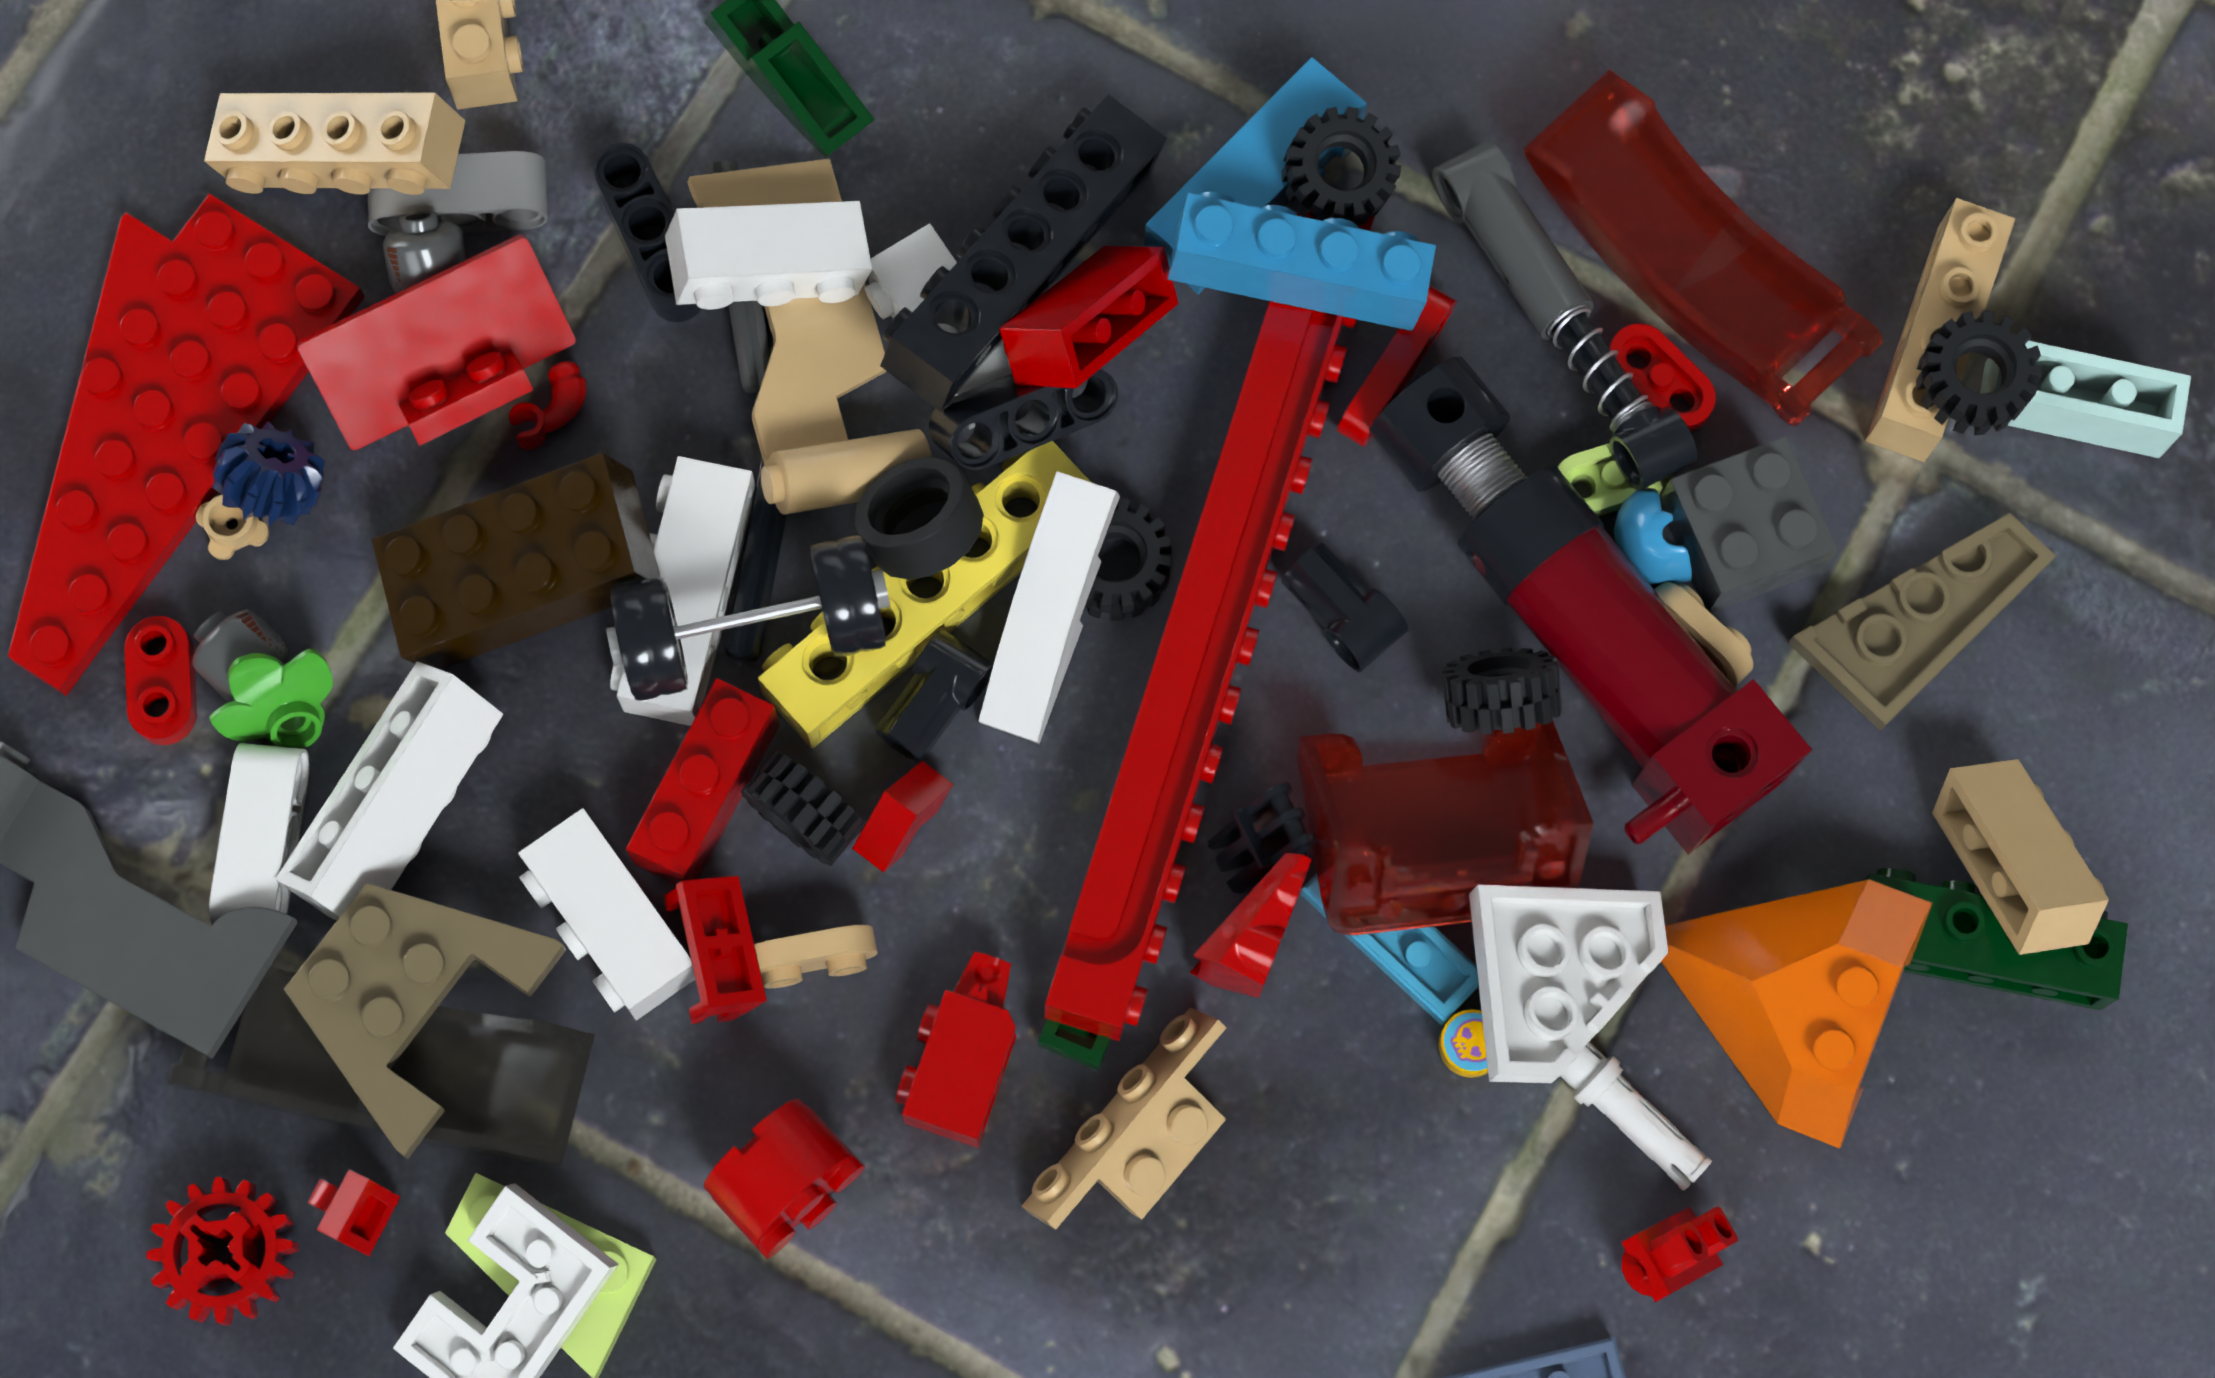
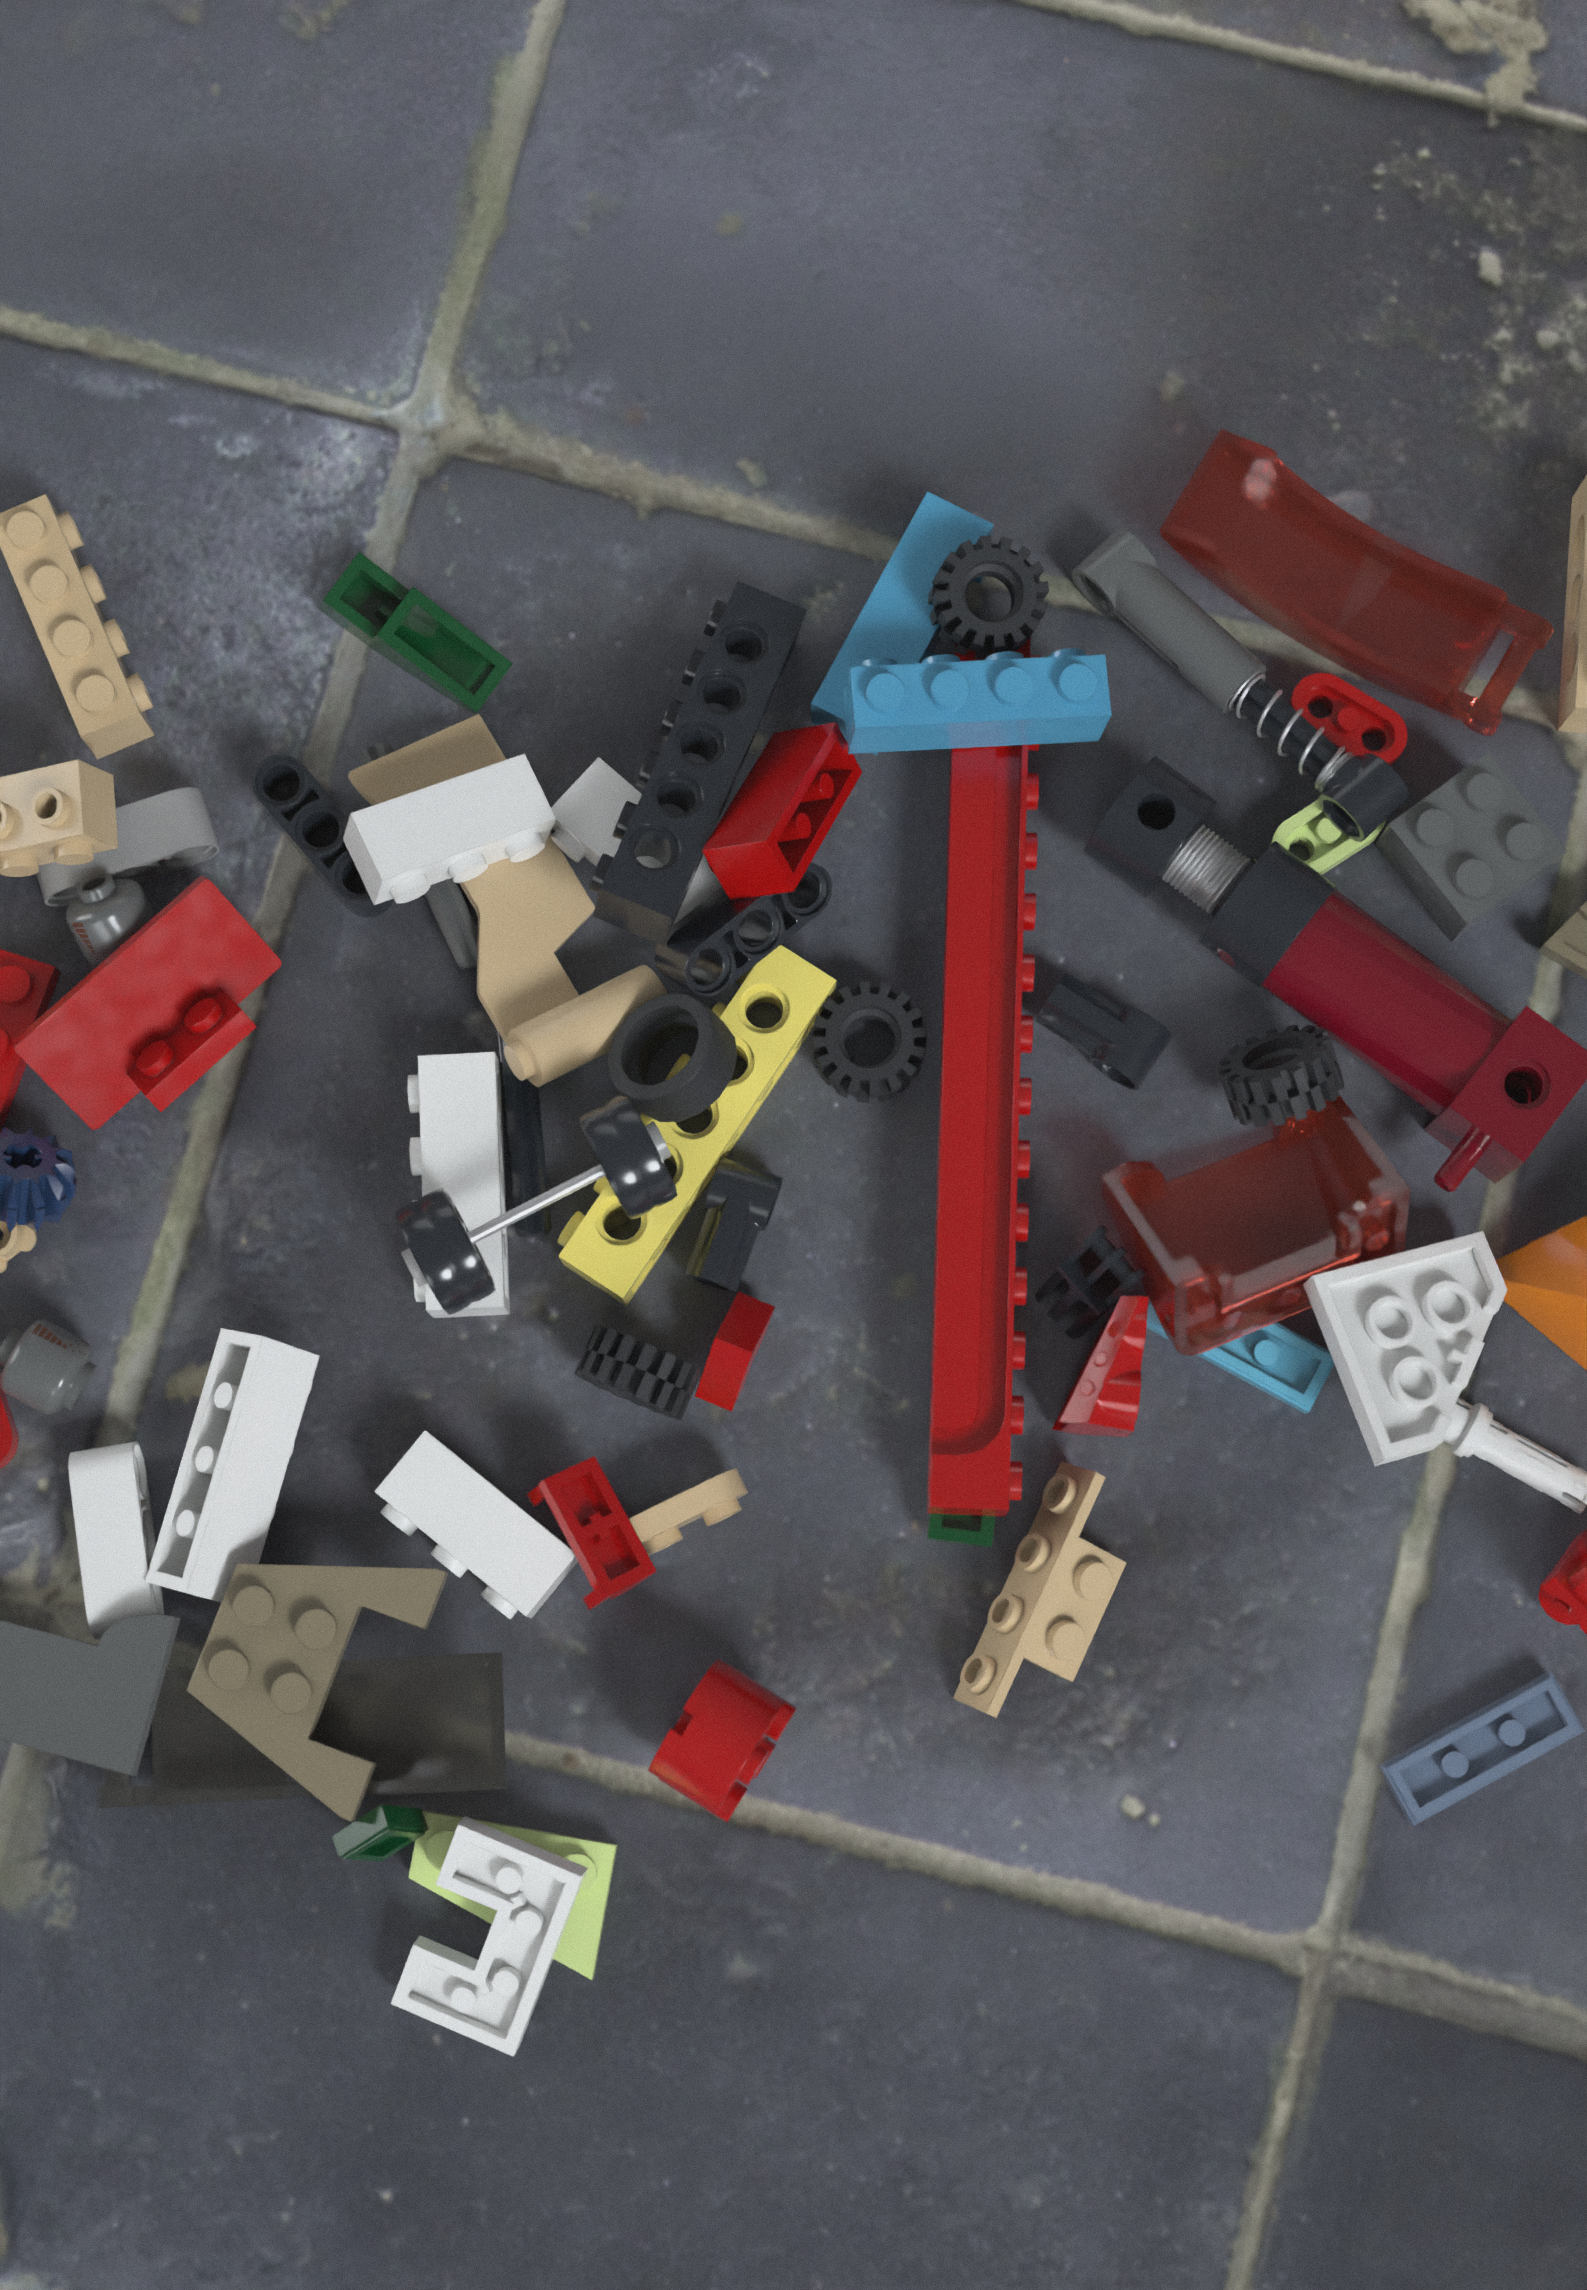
camera: 10 degrees left, 5 degrees up
red gear [146,1177,299,1326] -> none
bright green plate [209,649,333,749] -> none
red tile [307,1170,401,1256] -> none
dark brown brick [372,452,661,670] -> none
red arm [509,361,587,450] -> none
red brick [626,678,780,885] -> none
red hinge [895,951,1017,1148] -> none
white slope [978,471,1120,744] -> none
red beam [1337,285,1457,447] -> none
tile [1438,1009,1488,1078] -> none
dark azure hair [1614,488,1692,586] -> none
tan plate [1654,582,1753,688] -> none
none -> dark green tile [332,1805,429,1862]

